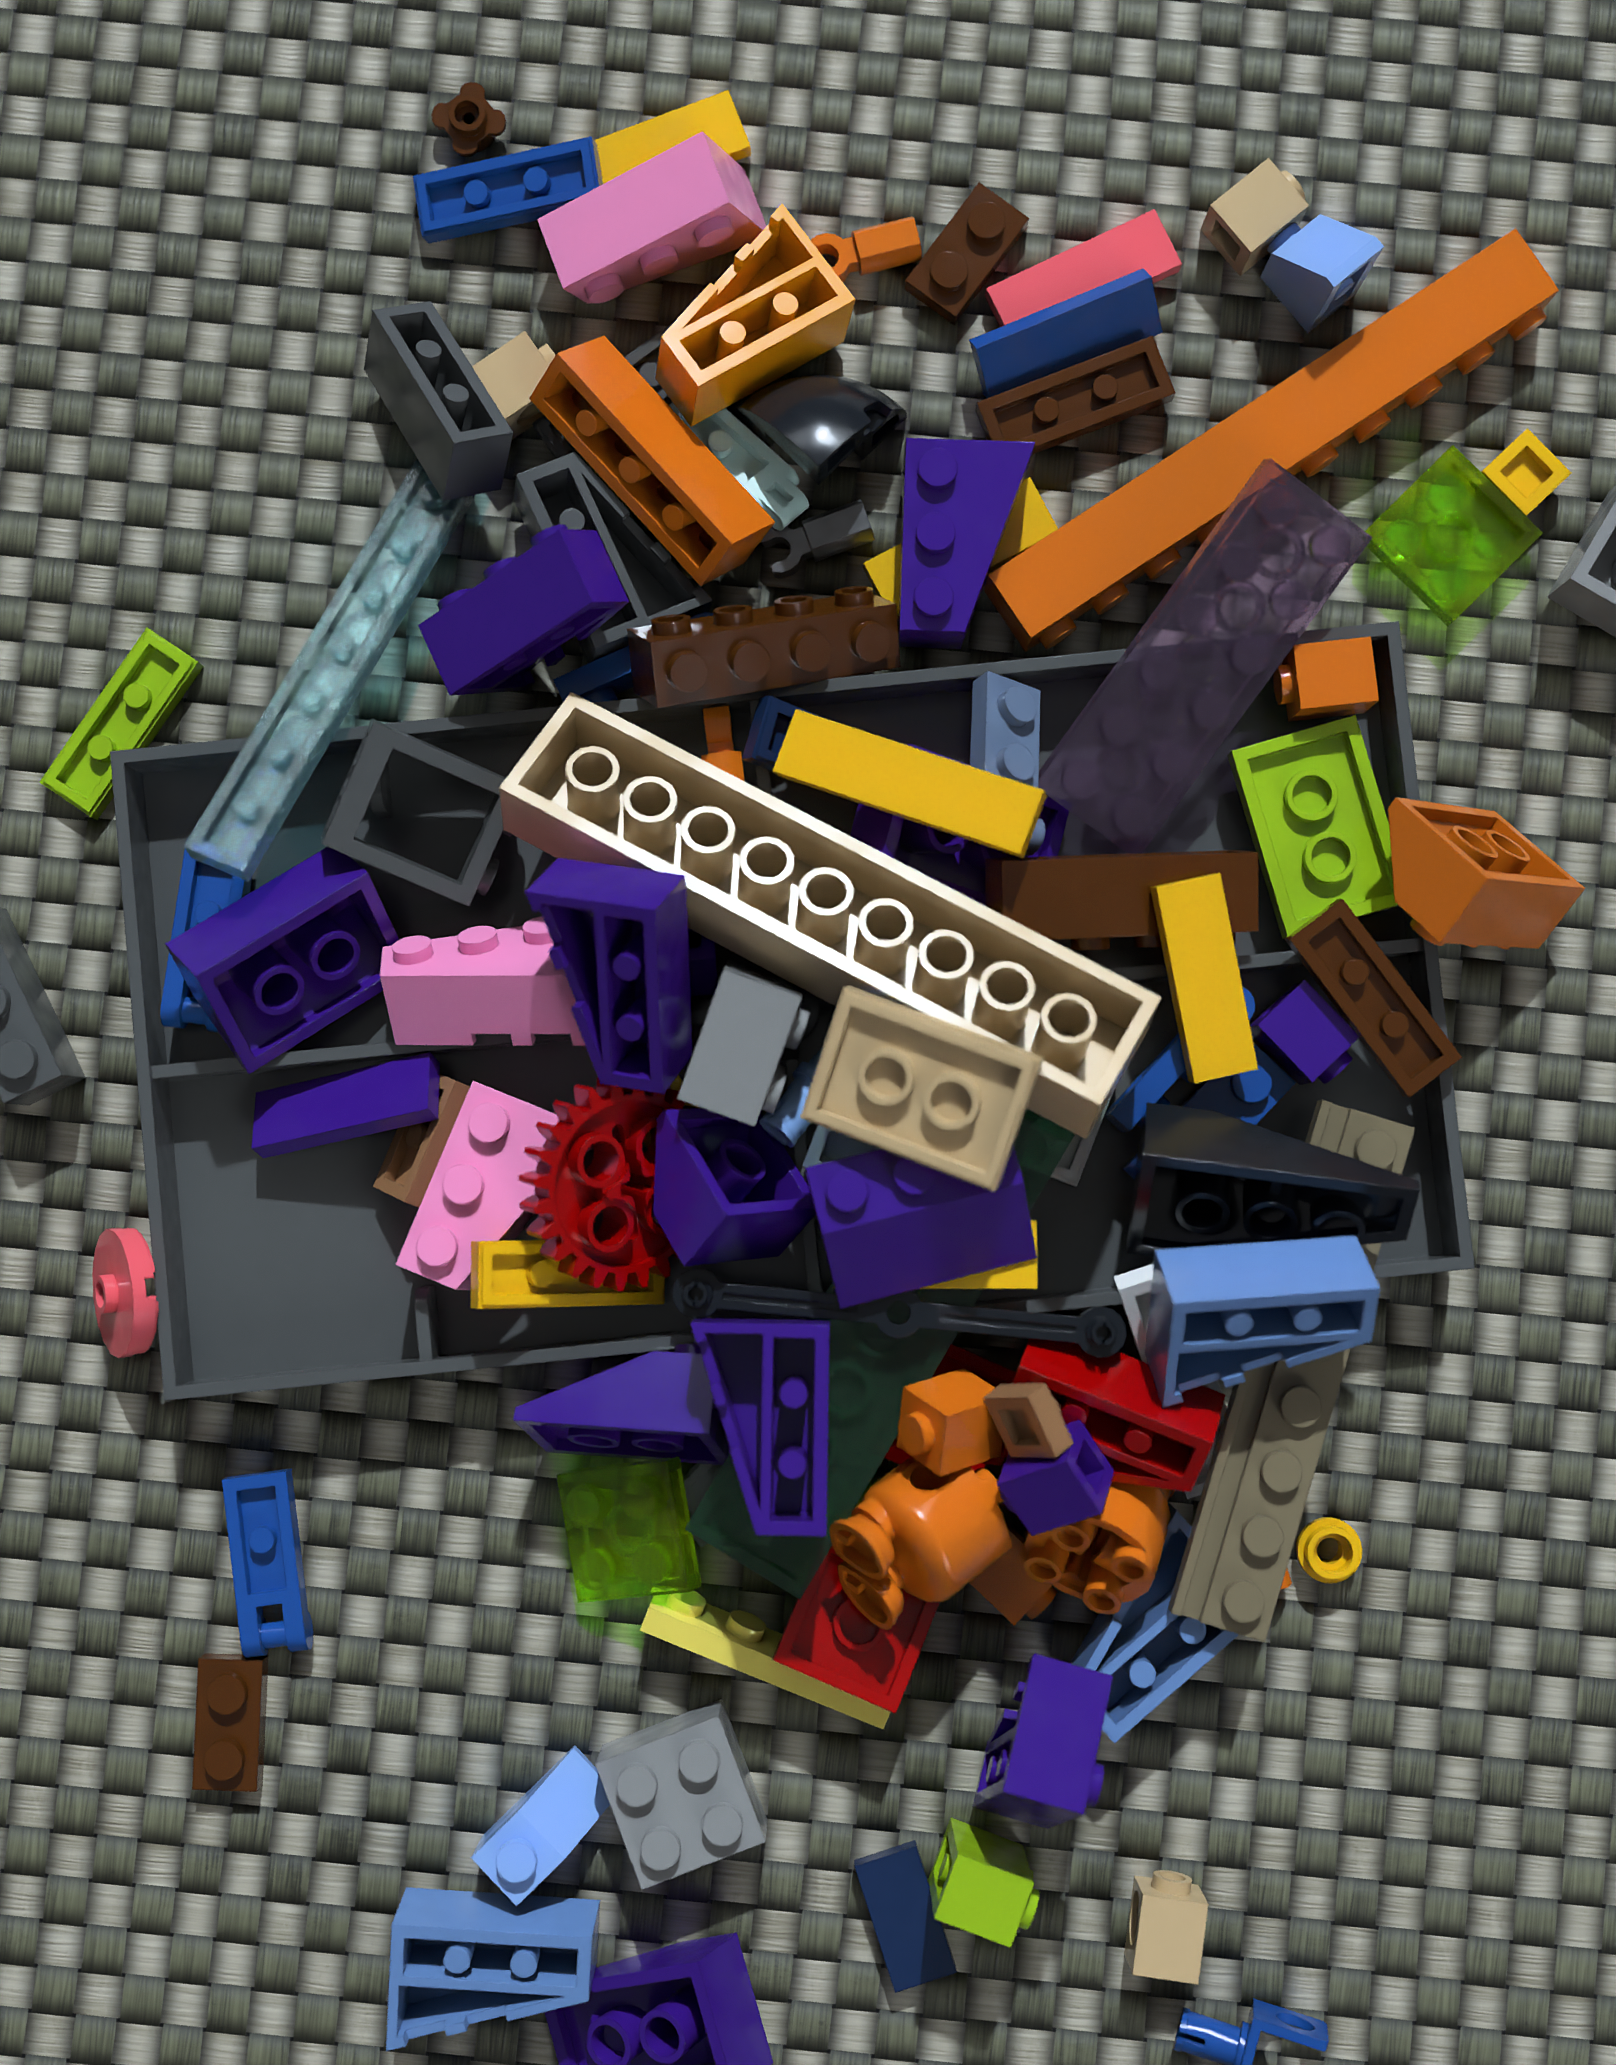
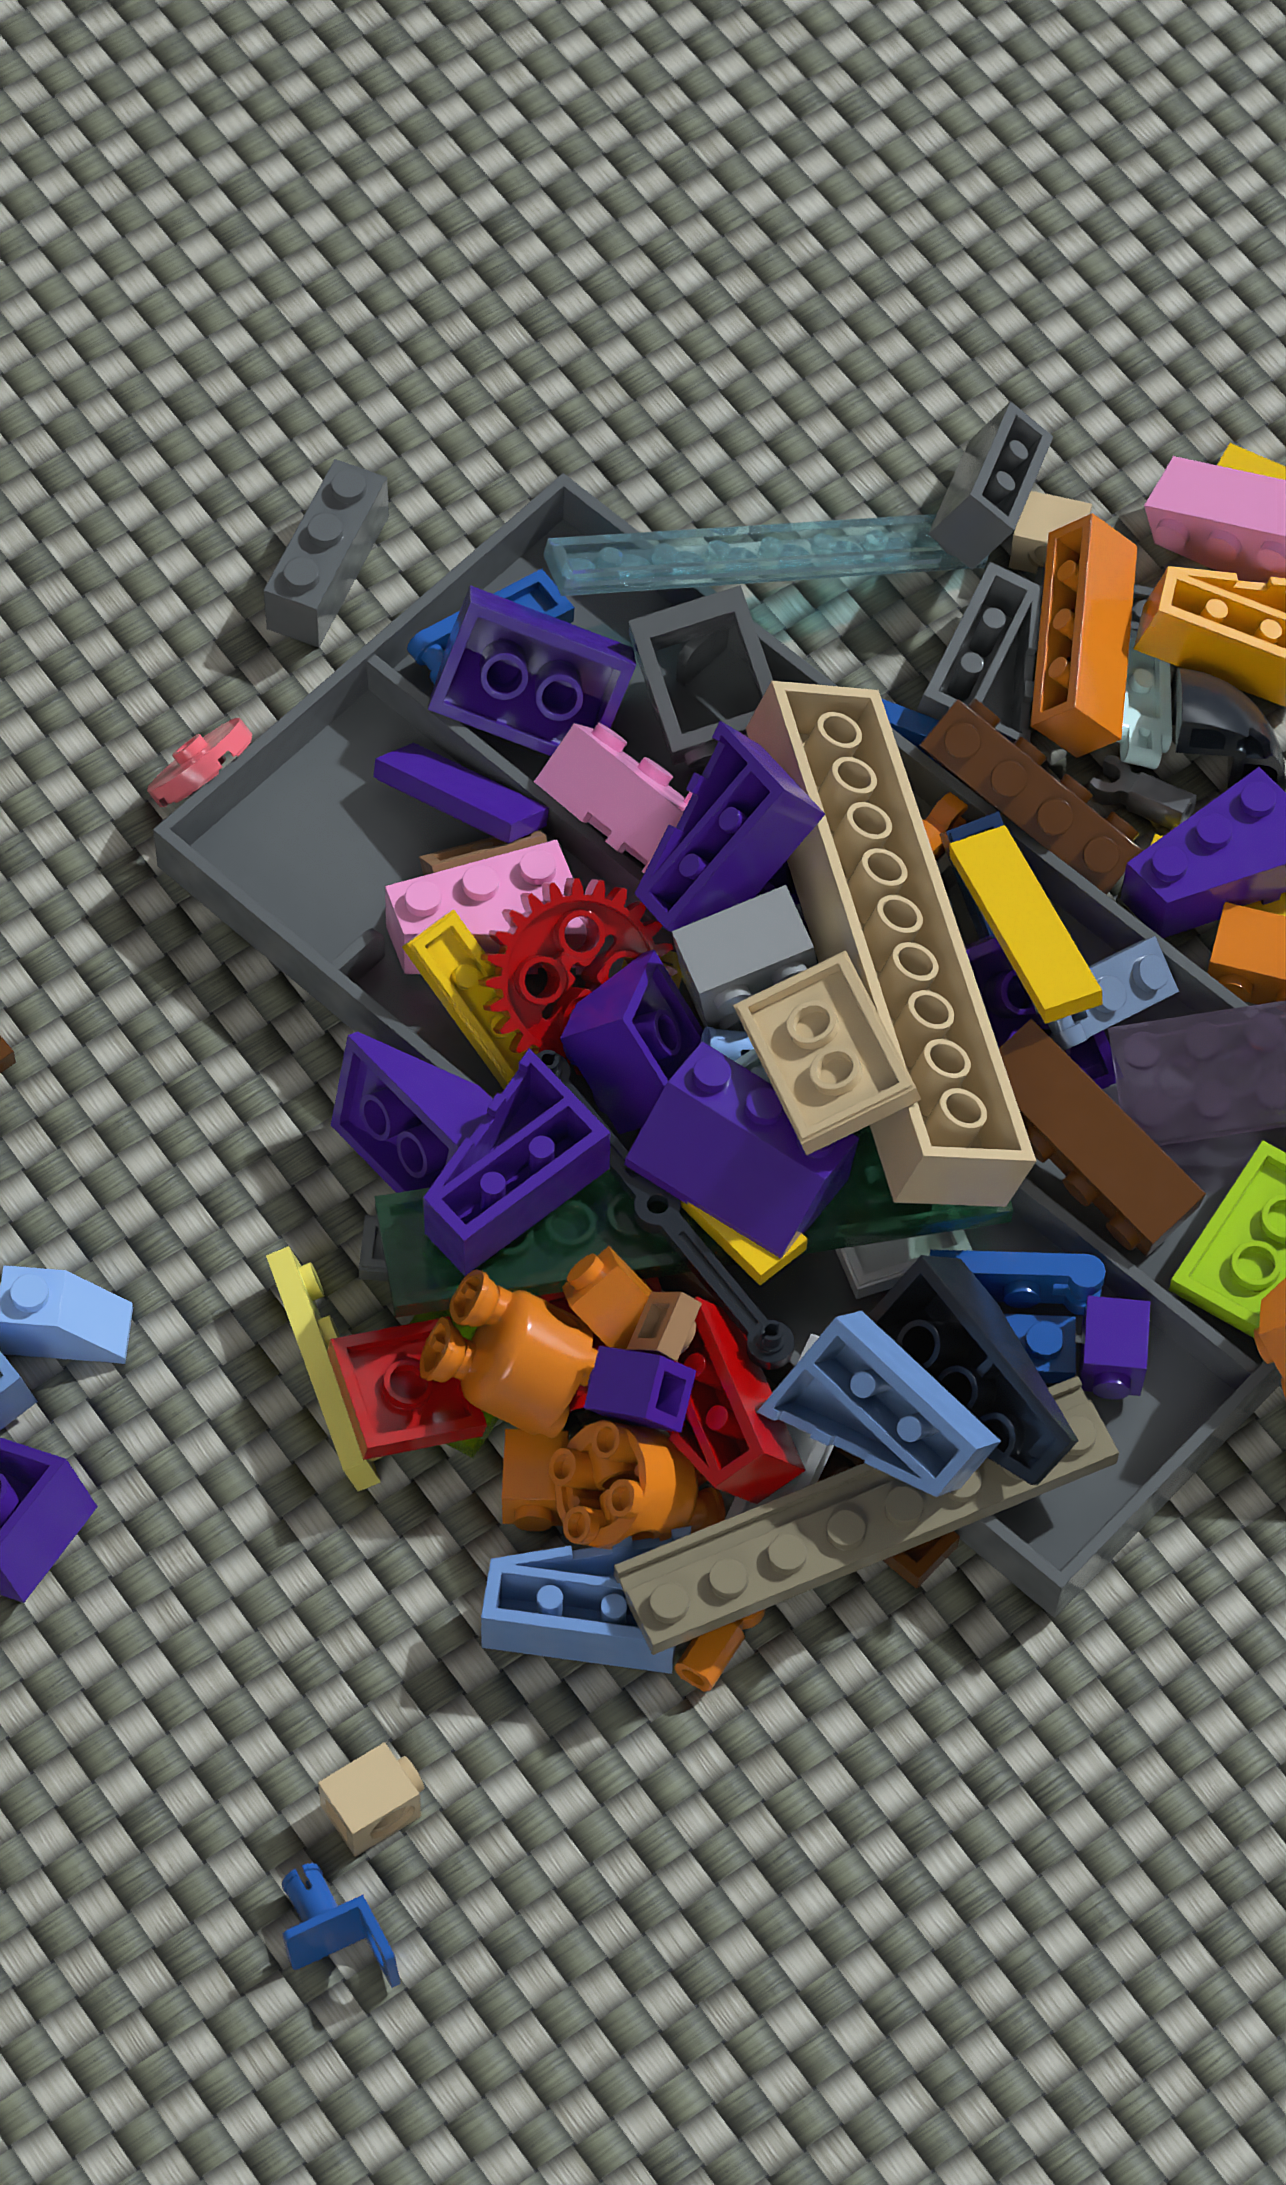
camera: 40 degrees right, 25 degrees down
lime tile [39,628,204,820] -> none
blue plate [222,1468,314,1658] -> none
blue tile [413,136,603,244] -> none
dark purple wedge [418,524,629,696] -> none
reddish brown plate [432,82,506,157] -> none
clear neon green plate [556,1456,702,1603] -> none
light grey brick [595,1699,768,1890] -> none
dark blue tile [854,1840,957,1993] -> none
lime brick [928,1818,1040,1948] -> none
dark purple wedge [972,1653,1113,1829] -> none
yellow tile [1150,873,1258,1083] -> none
reddish brown plate [1285,899,1462,1098] -> none
yellow plate [1296,1517,1362,1584] -> none

